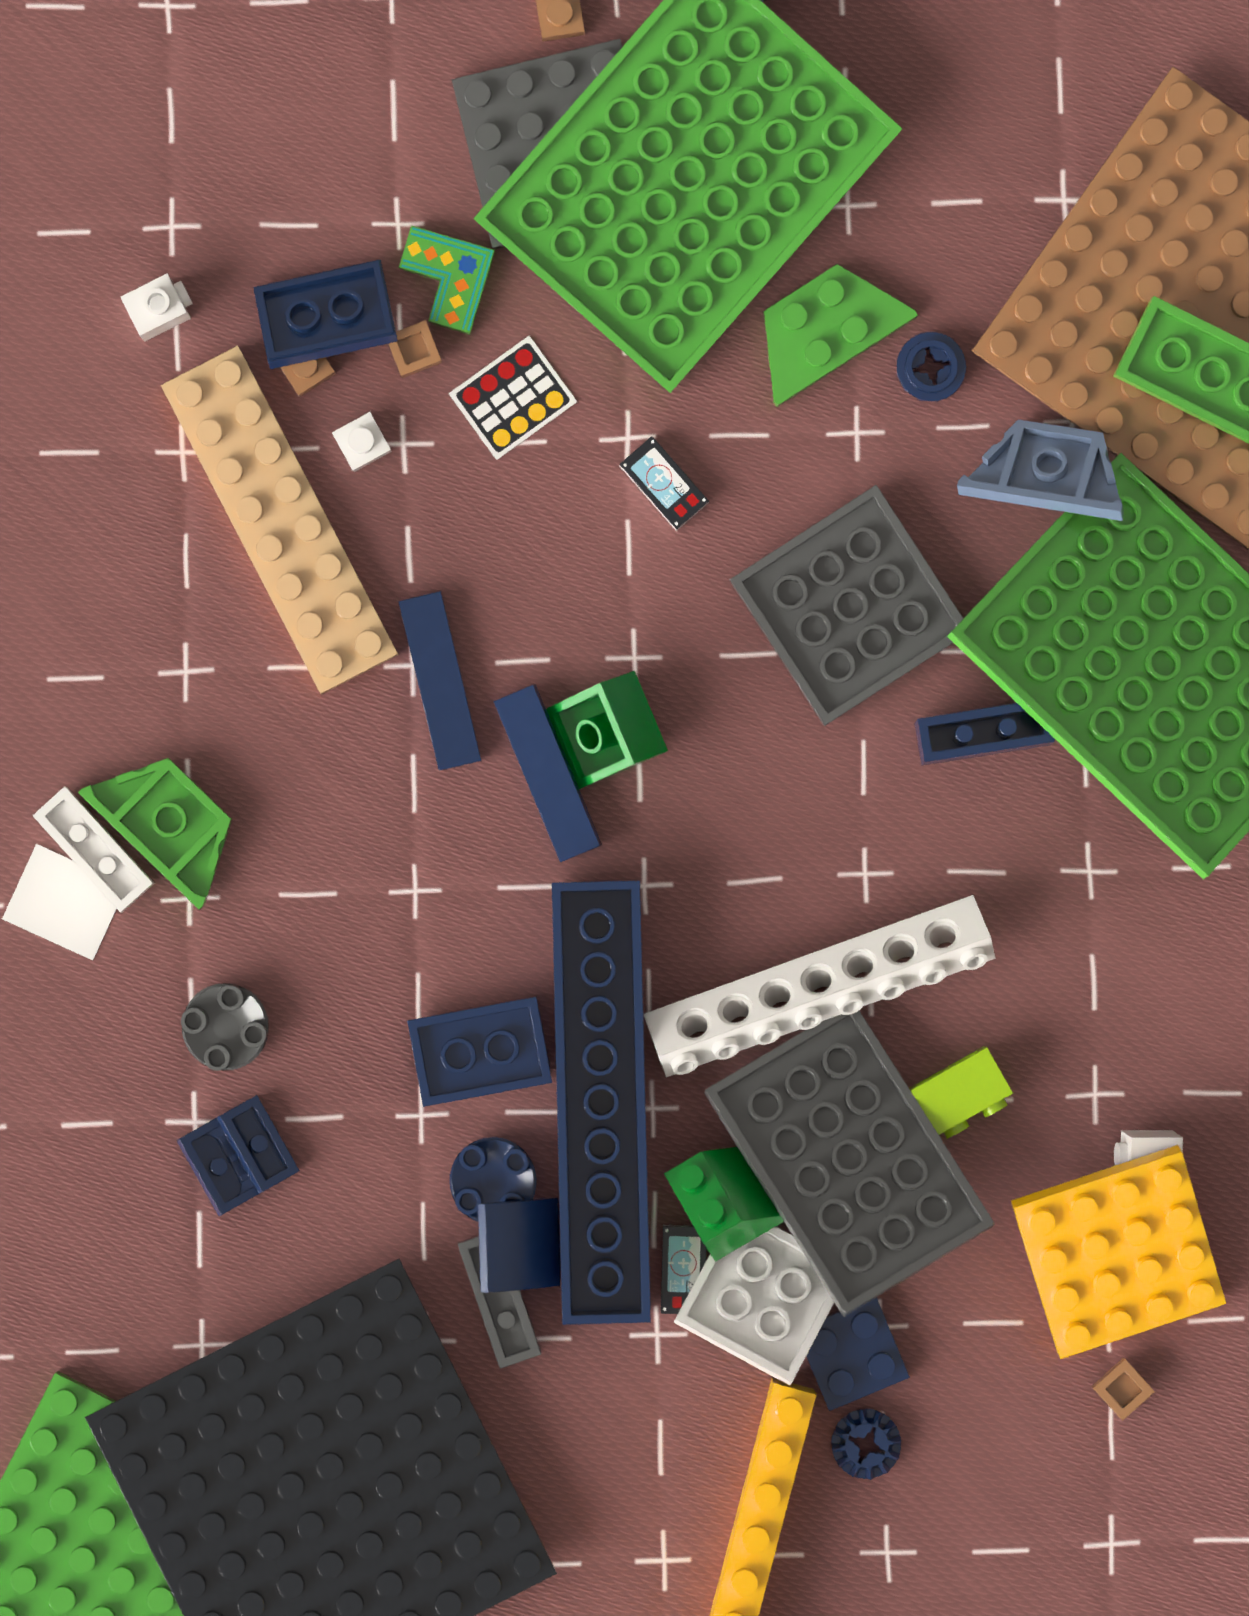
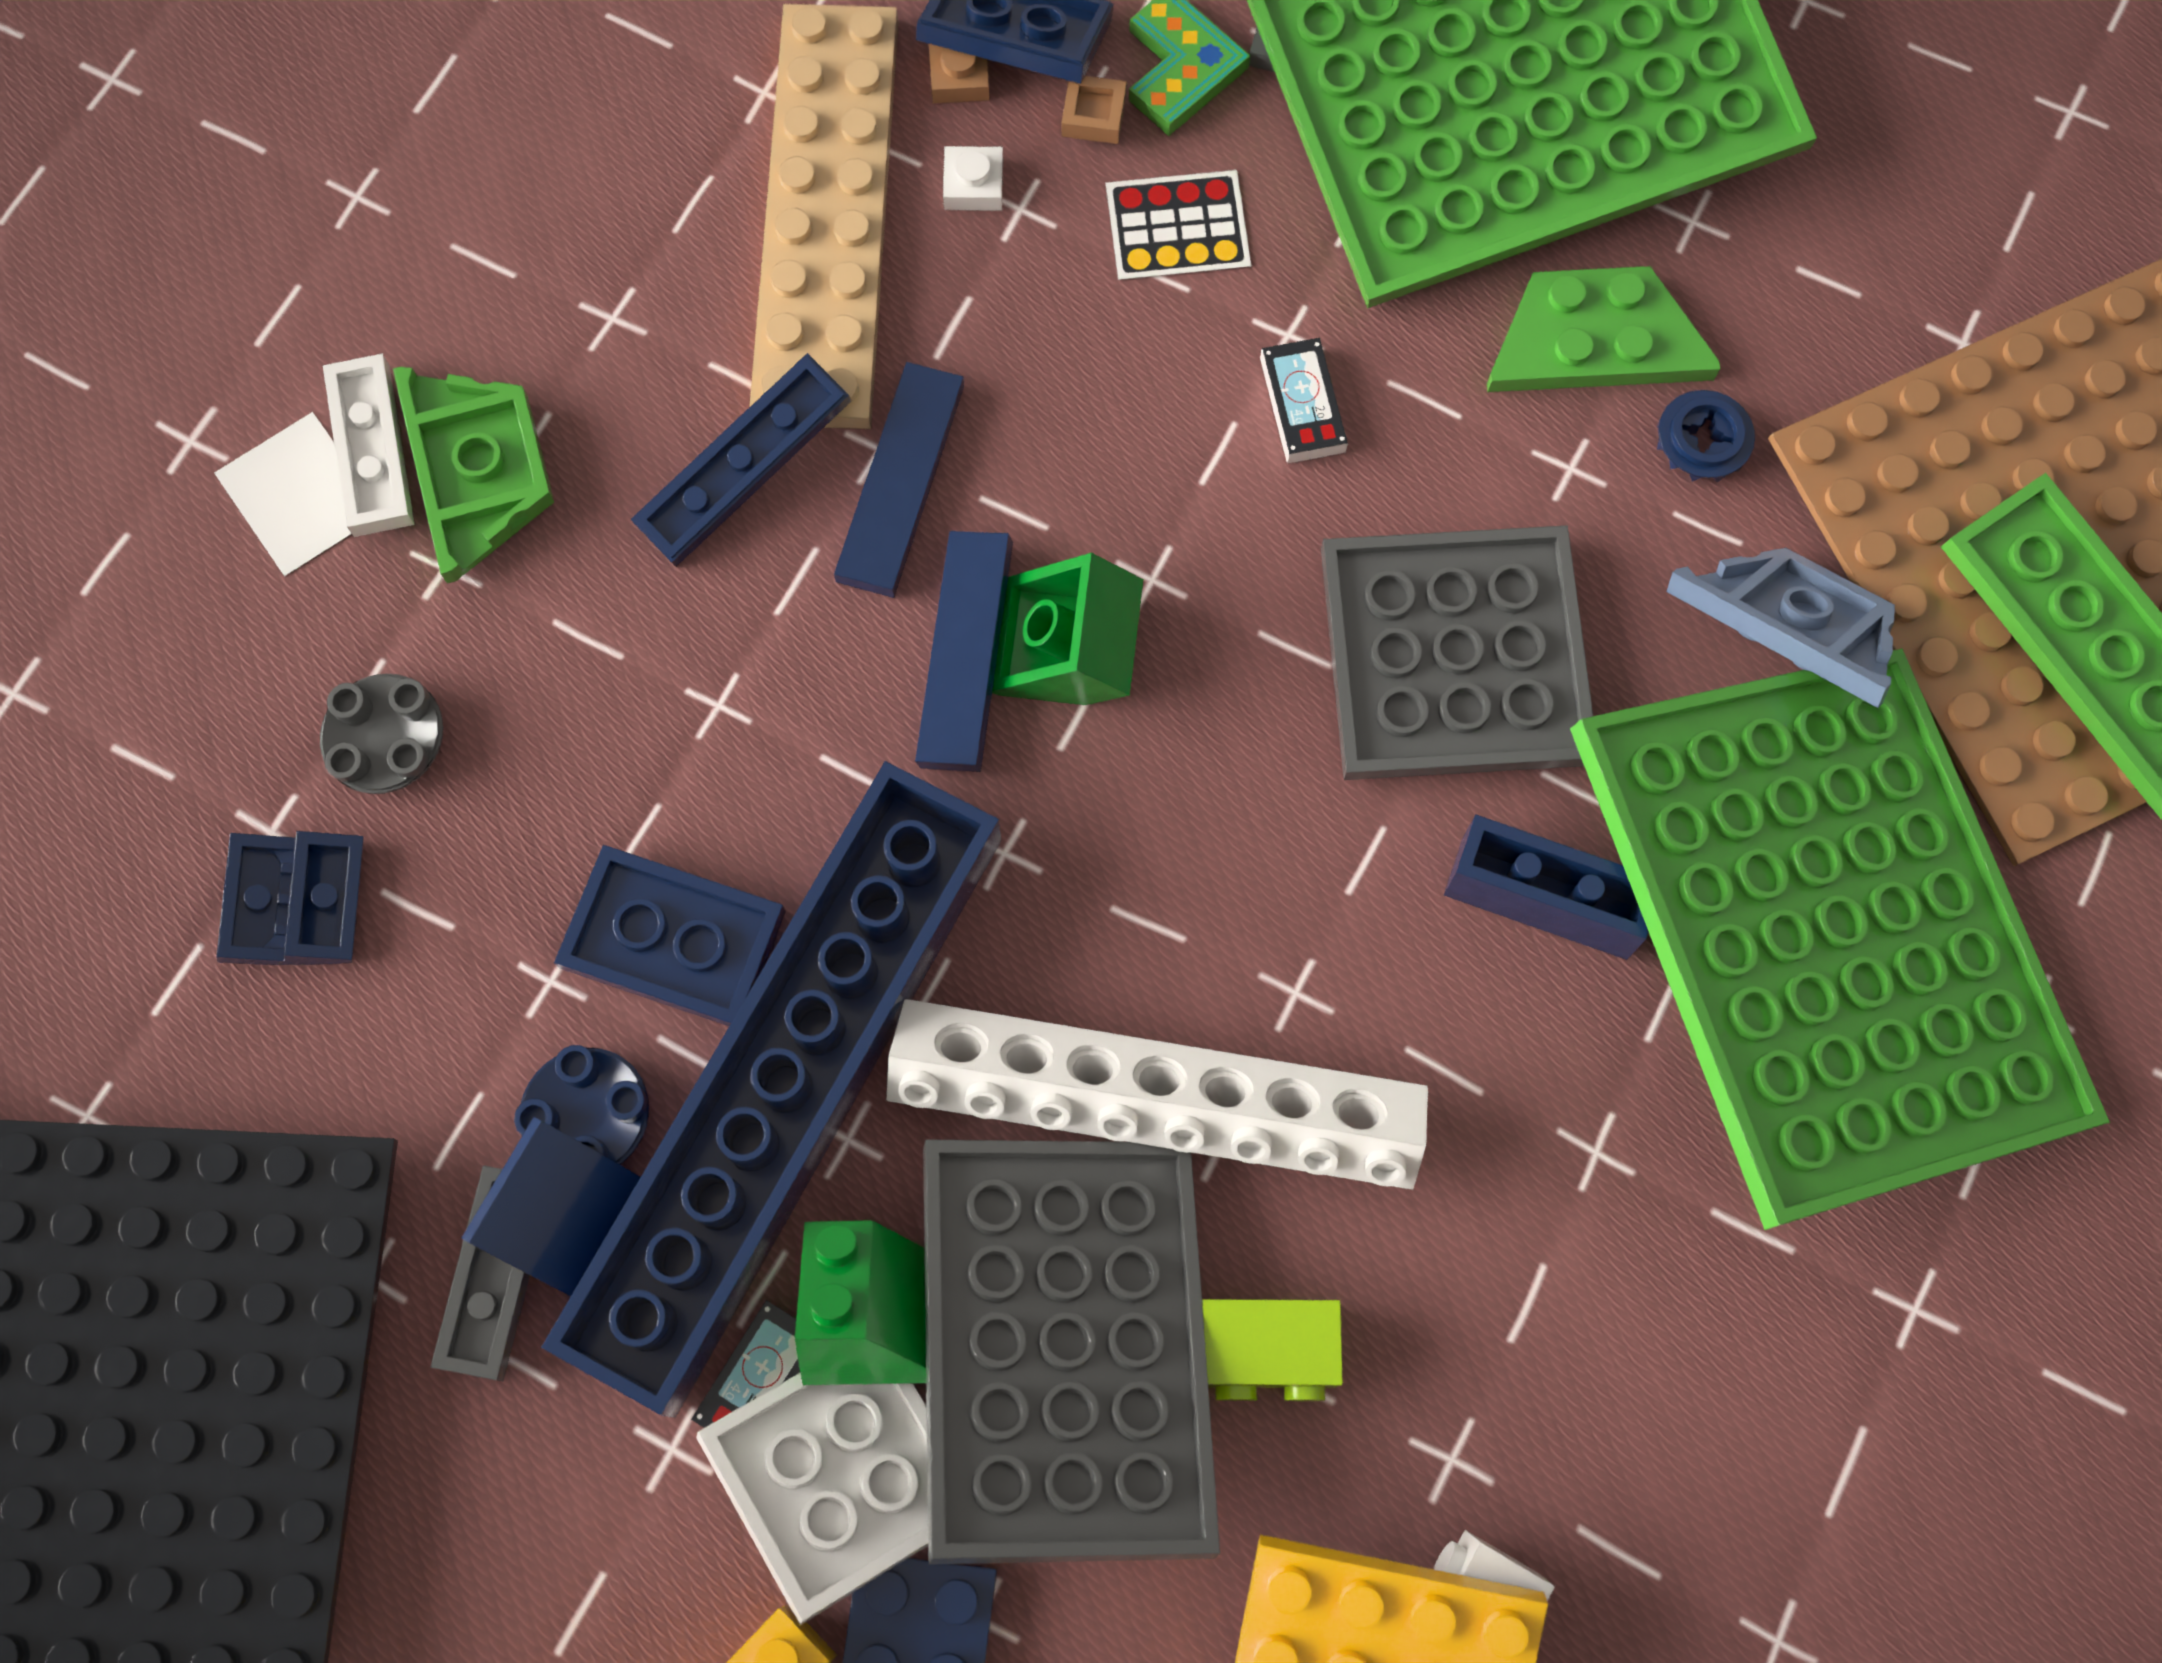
camera: 30 degrees right, 15 degrees down
none -> dark blue tile [630,353,852,567]

